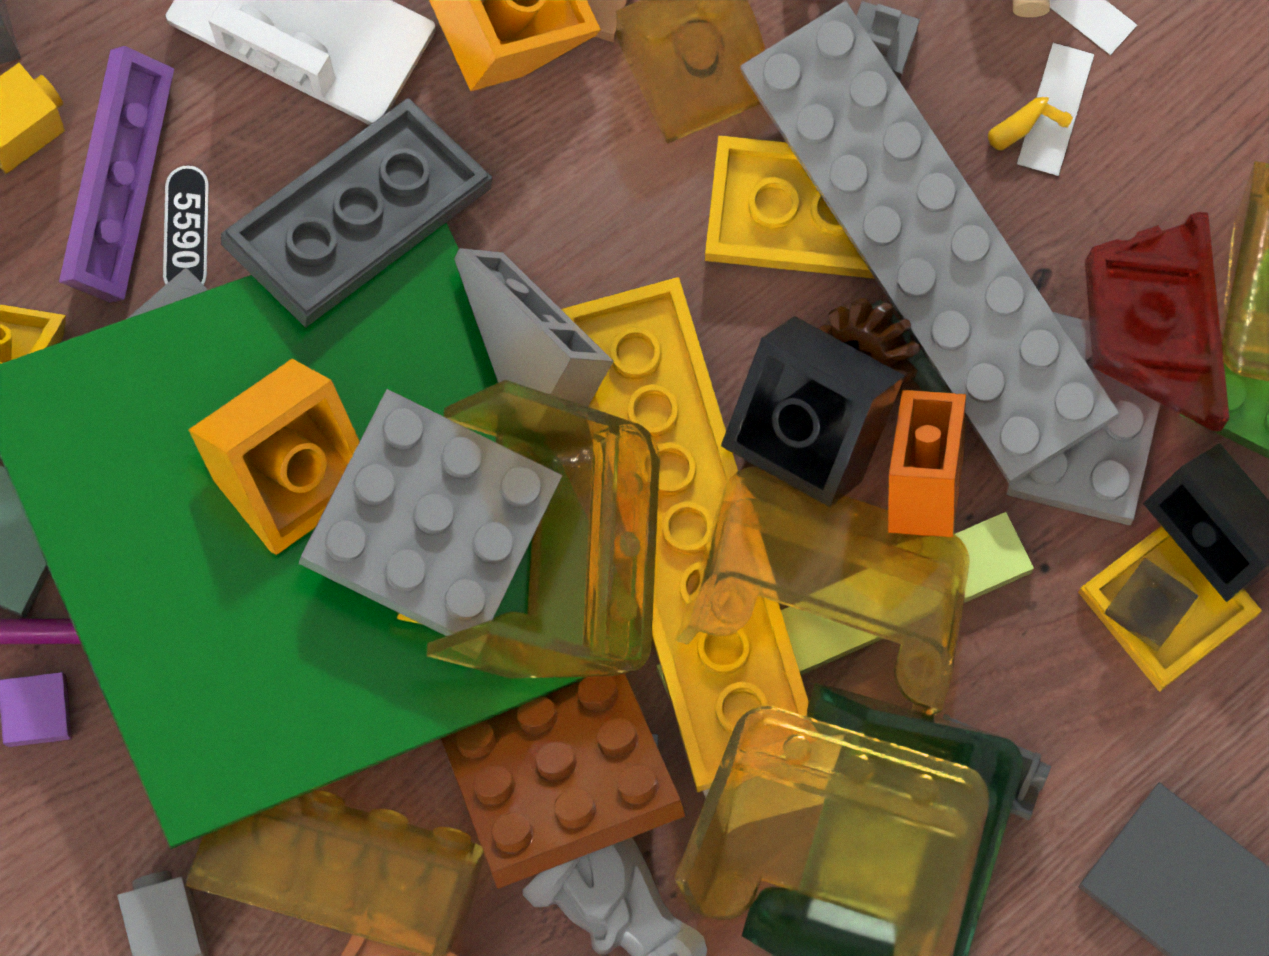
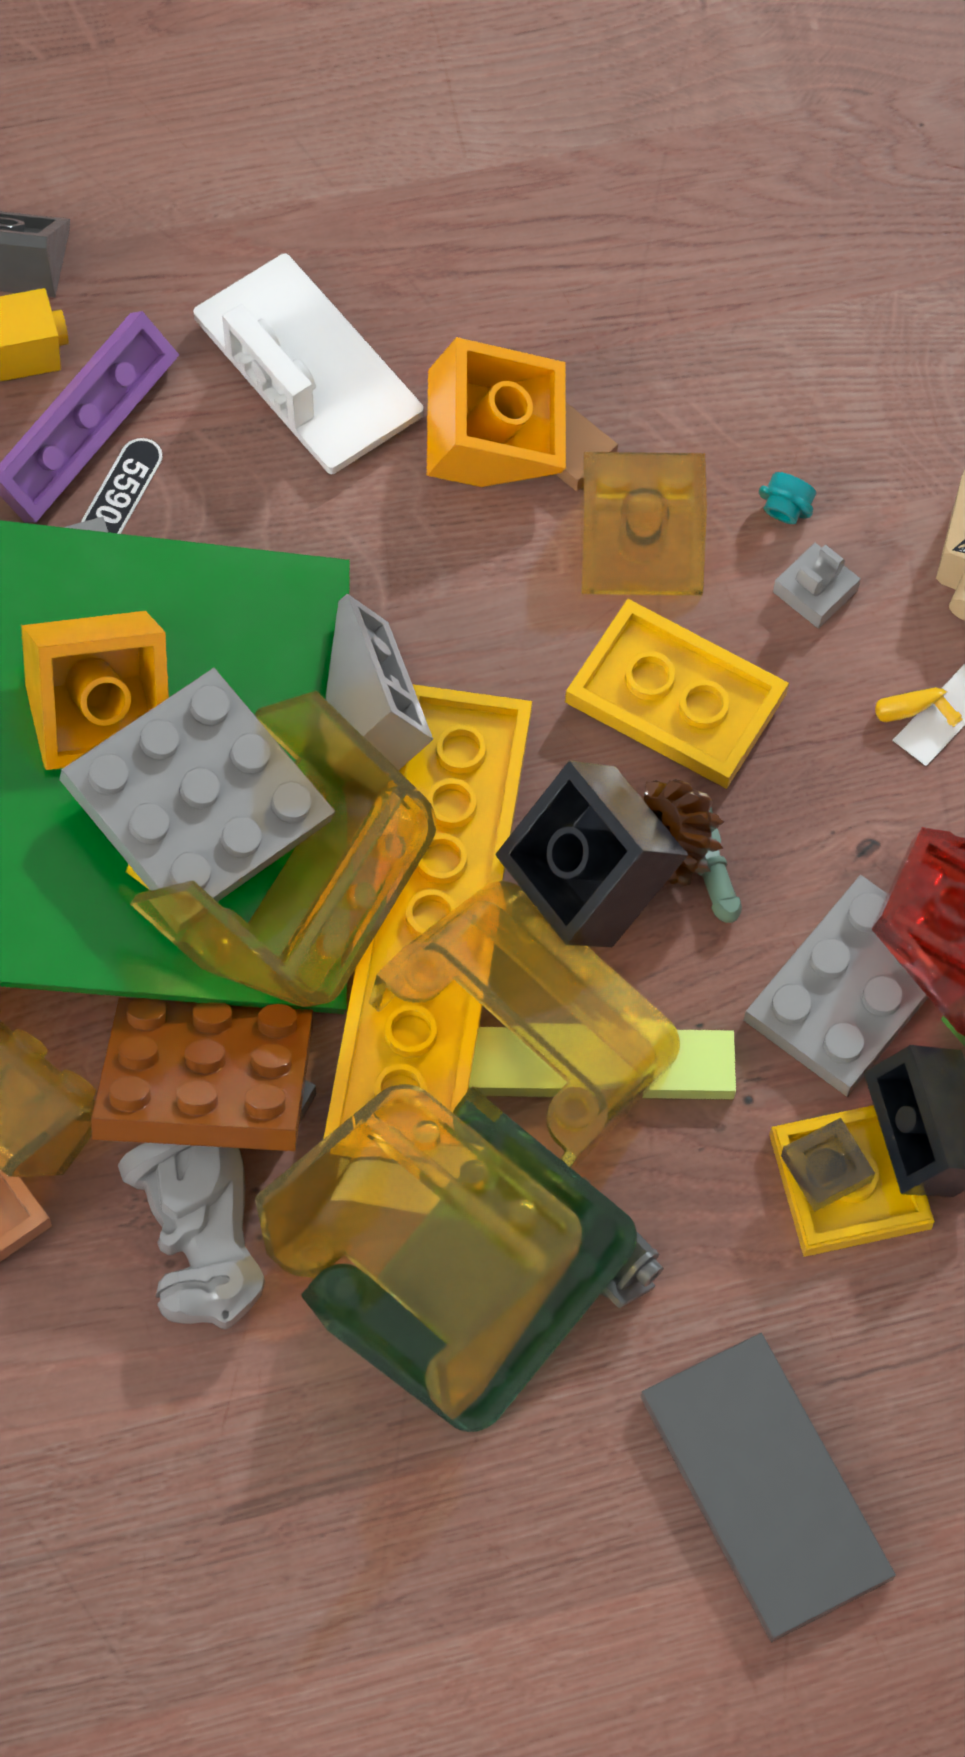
camera: 20 degrees right, 10 degrees down
dark grey tile [221,98,493,328] -> none
light grey plate [740,0,1119,485] -> none
orange brick [888,390,966,537] -> none

